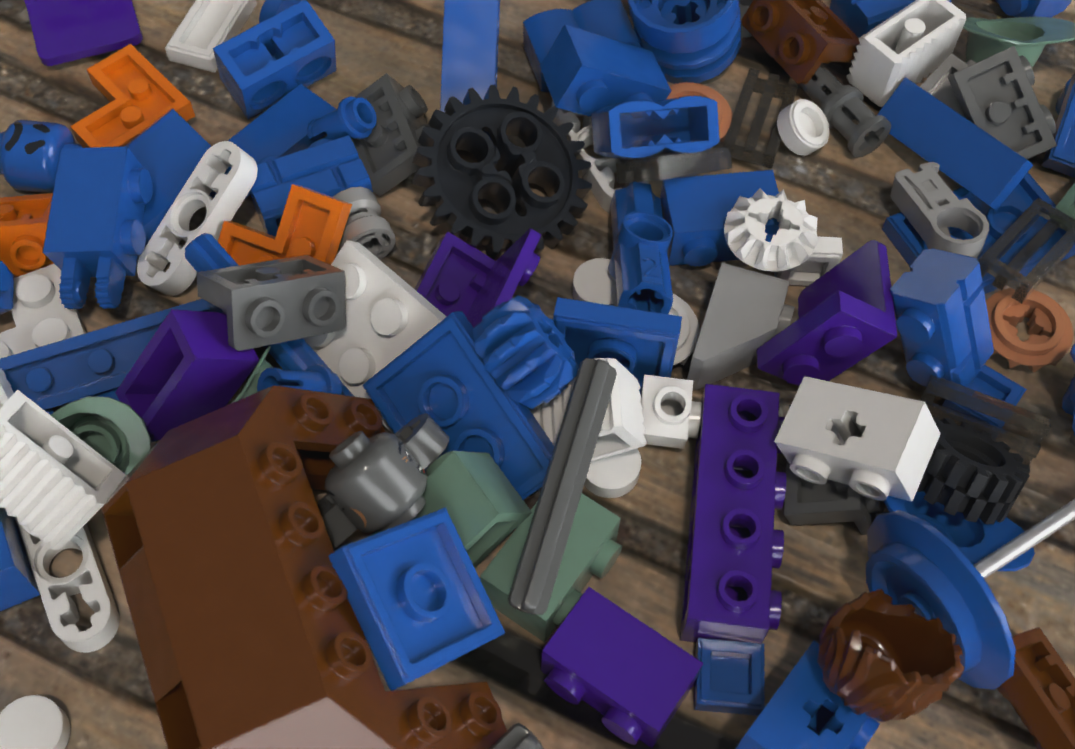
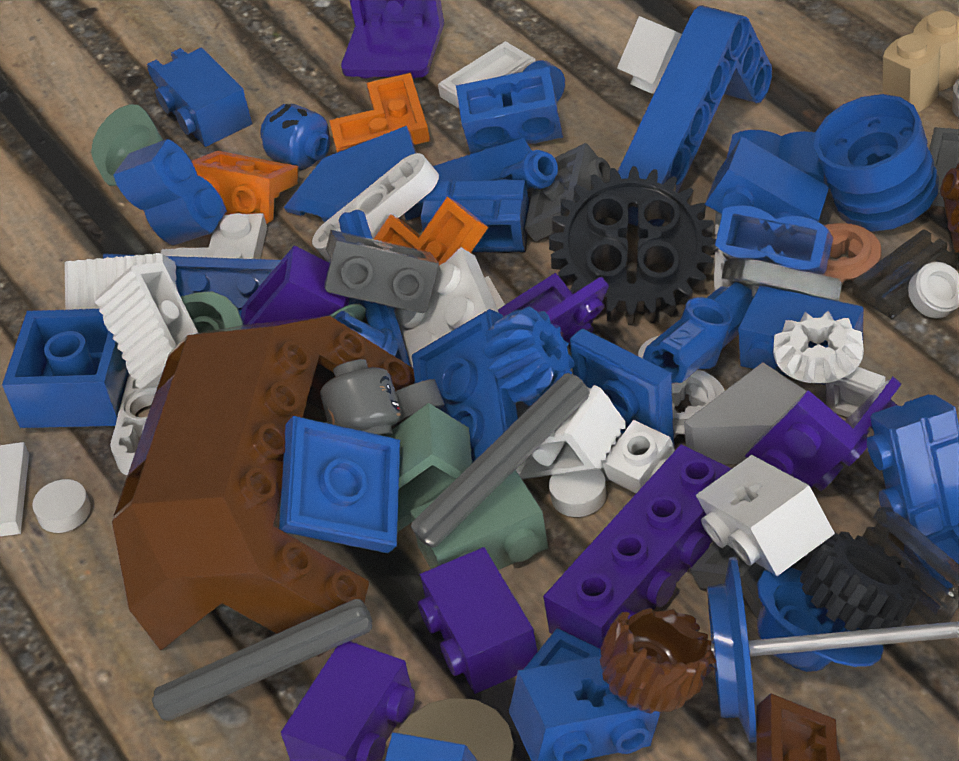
camera: 40 degrees right, 15 degrees down
blue hinge [43,146,153,309] -> none
light grey wheel [333,187,396,260] -> none

